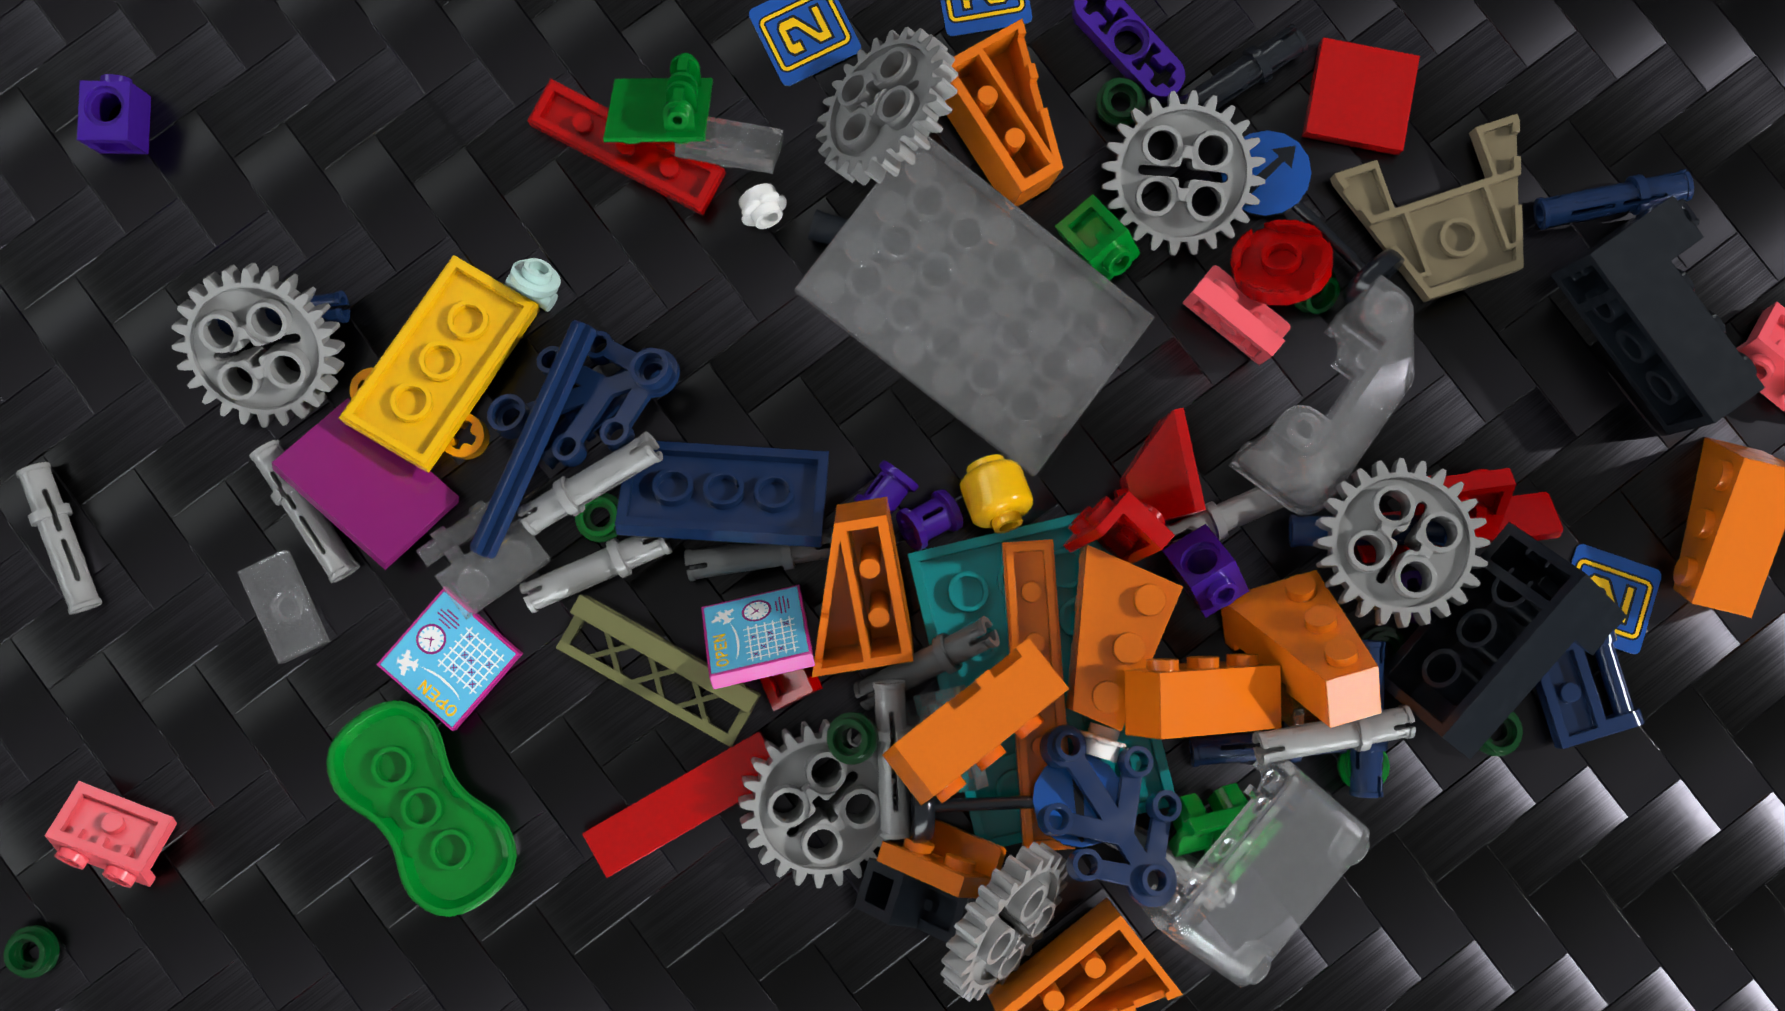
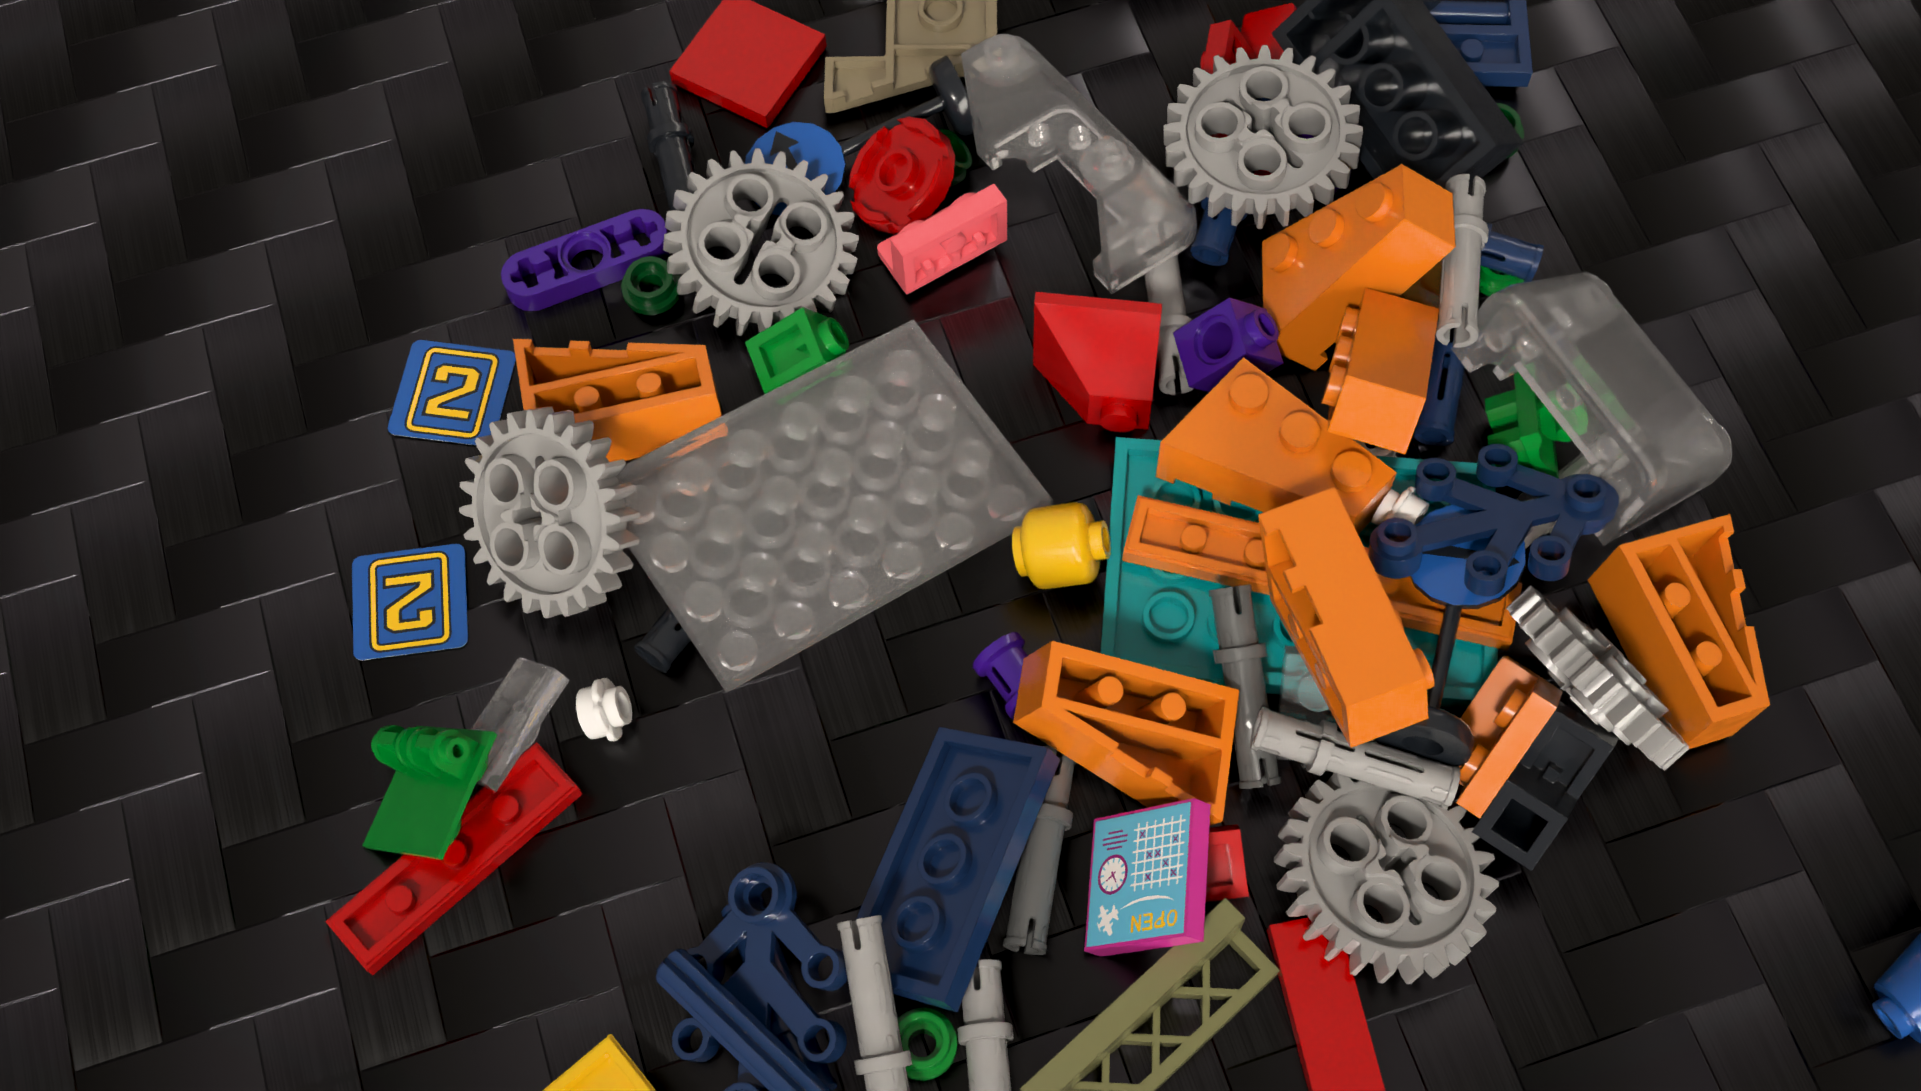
camera: 65 degrees left, 20 degrees down
light aqua plate [504,258,561,312] -> none
dark green plate [827,712,879,765] -> none
dark purple bush [896,488,963,552] -> none
red bracket [1063,491,1175,564] -> none

